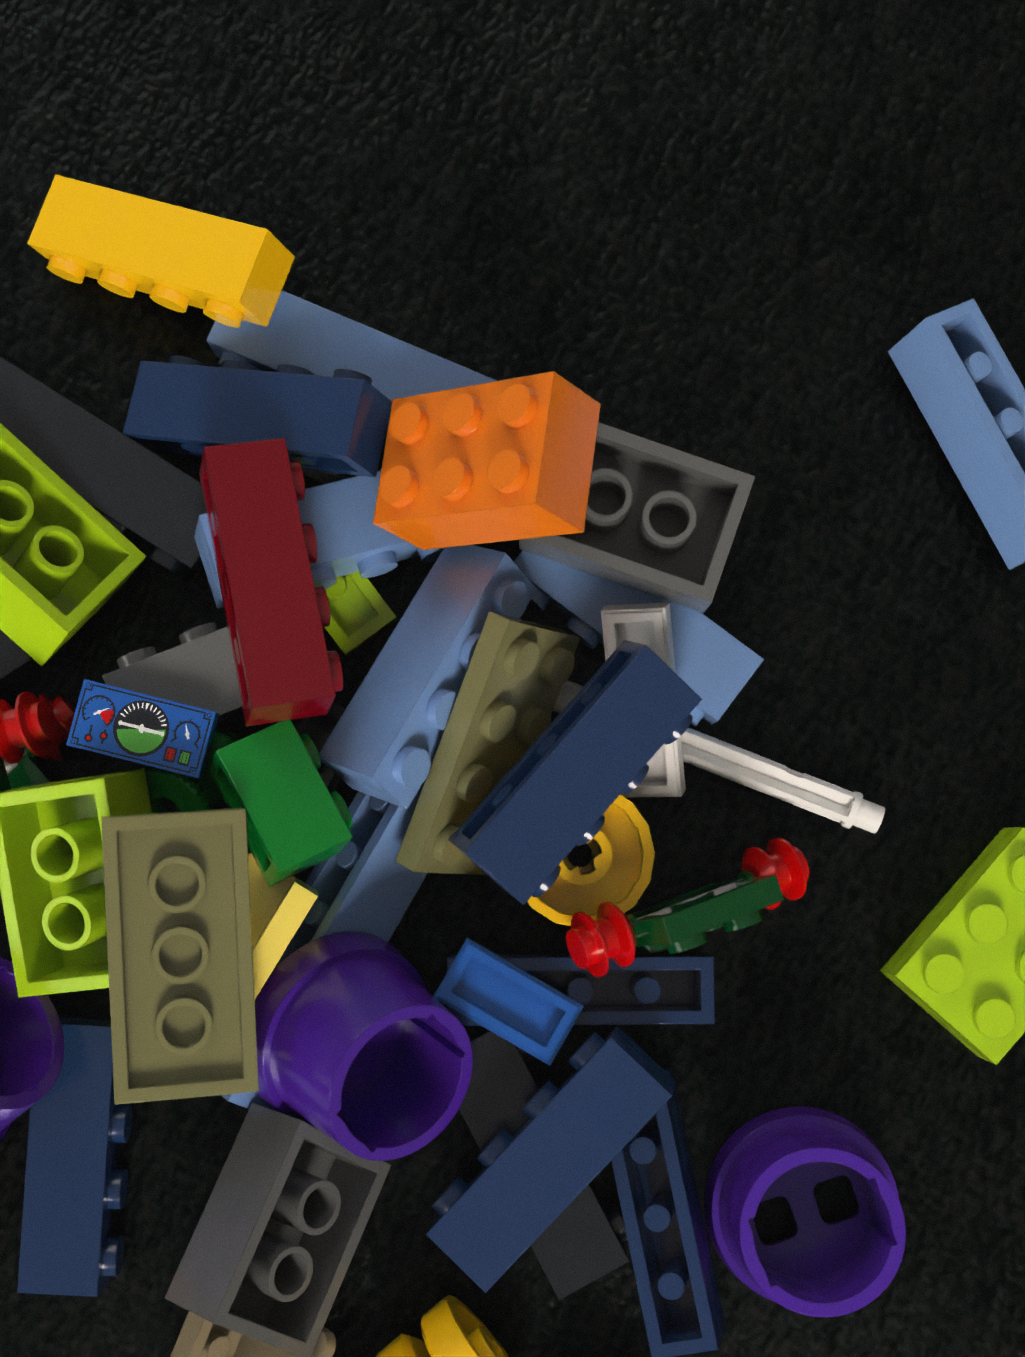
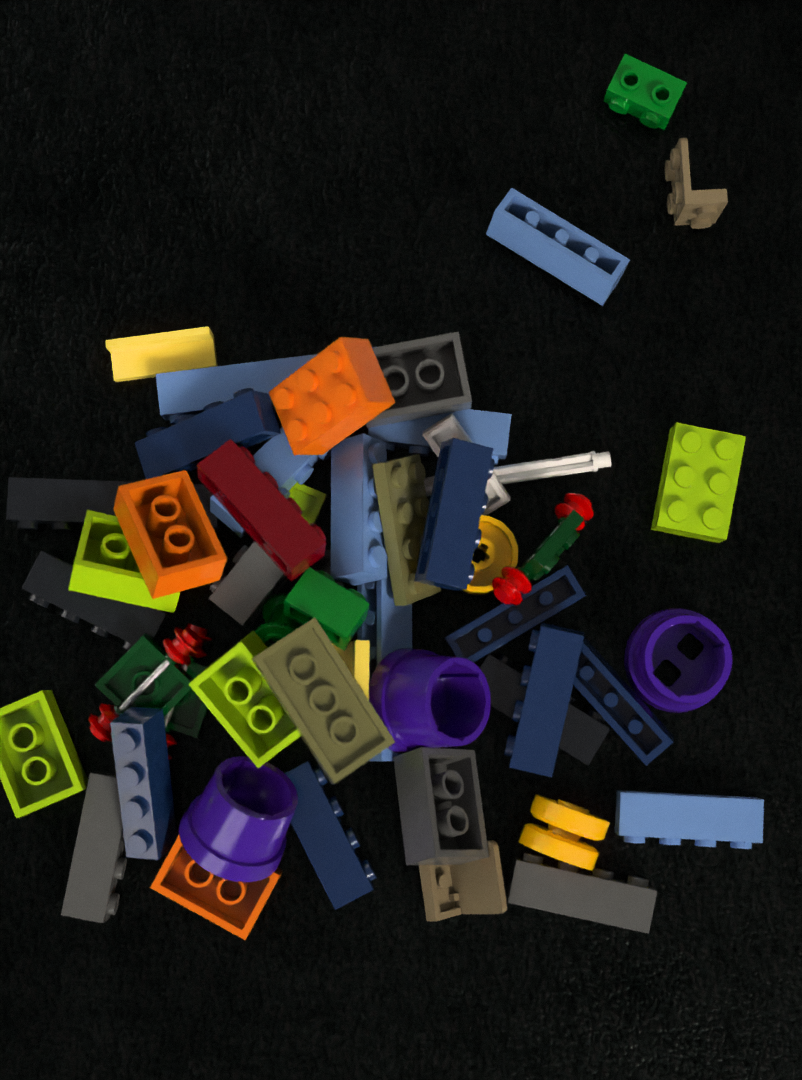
camera: 25 degrees left, 0 degrees up
yellow brick [27,175,295,328] -> none
tile [66,679,219,779] -> none
blue tile [434,937,584,1065] -> none
none -> light yellow panel [105,327,218,382]
none -> orange brick [113,470,227,599]

